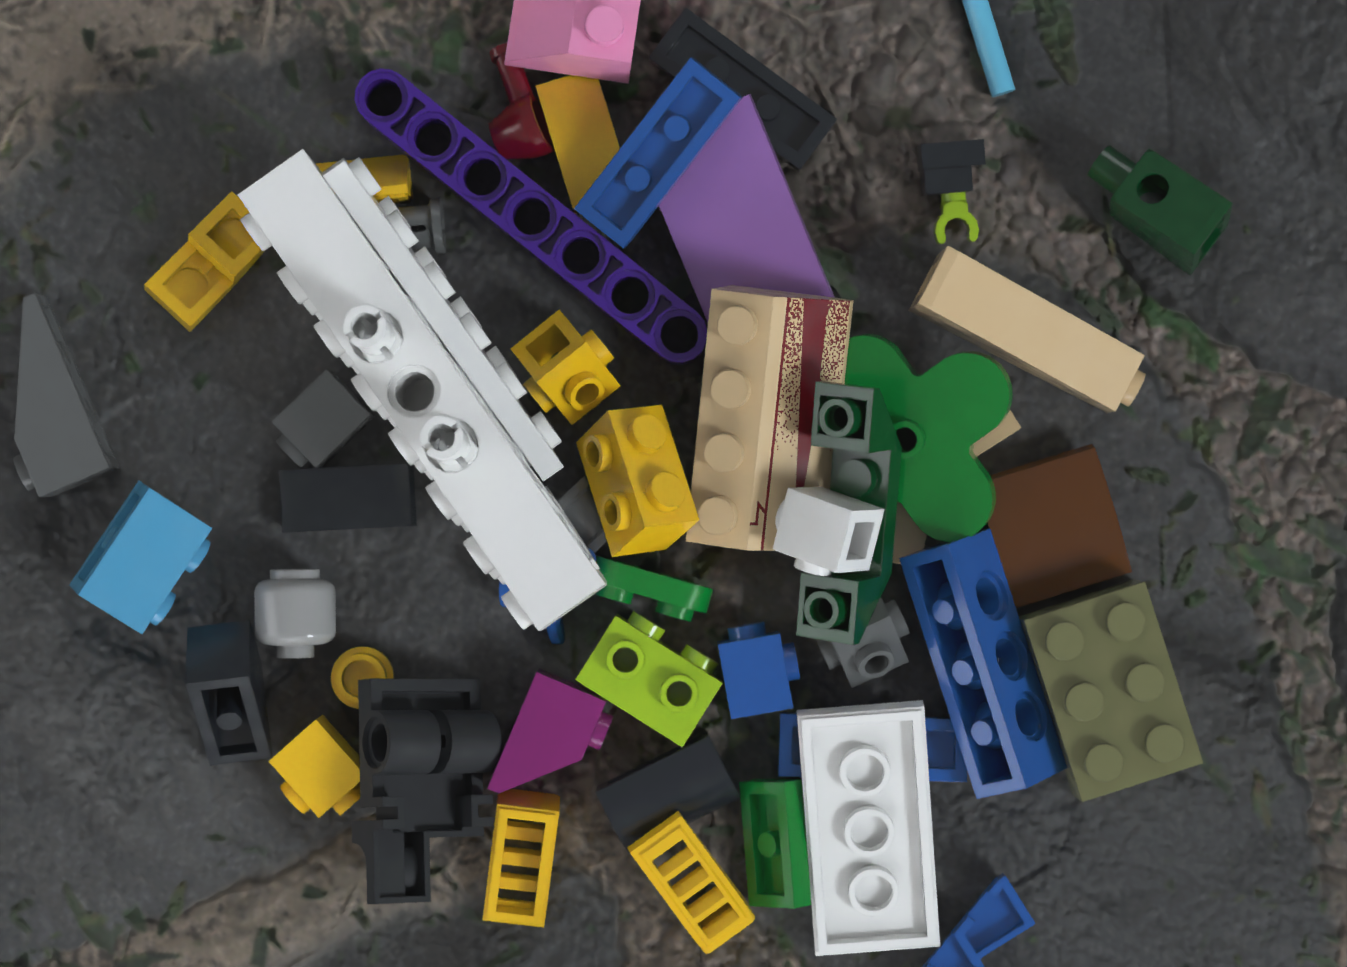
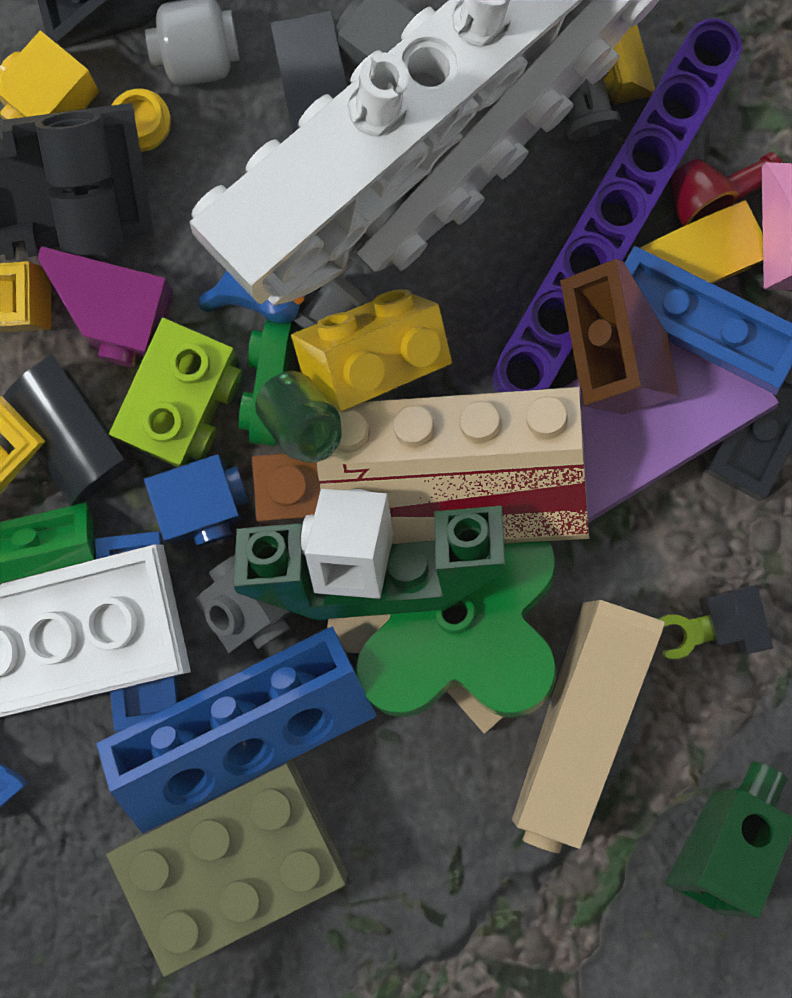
camera: 80 degrees right, 5 degrees down
yellow brick [510,309,621,425] -> none
reddish brown slope [985,444,1132,608] -> none
none -> dark orange brick [252,451,321,527]
none -> clear green brick [255,371,342,463]
none -> reddish brown slope [560,259,680,414]

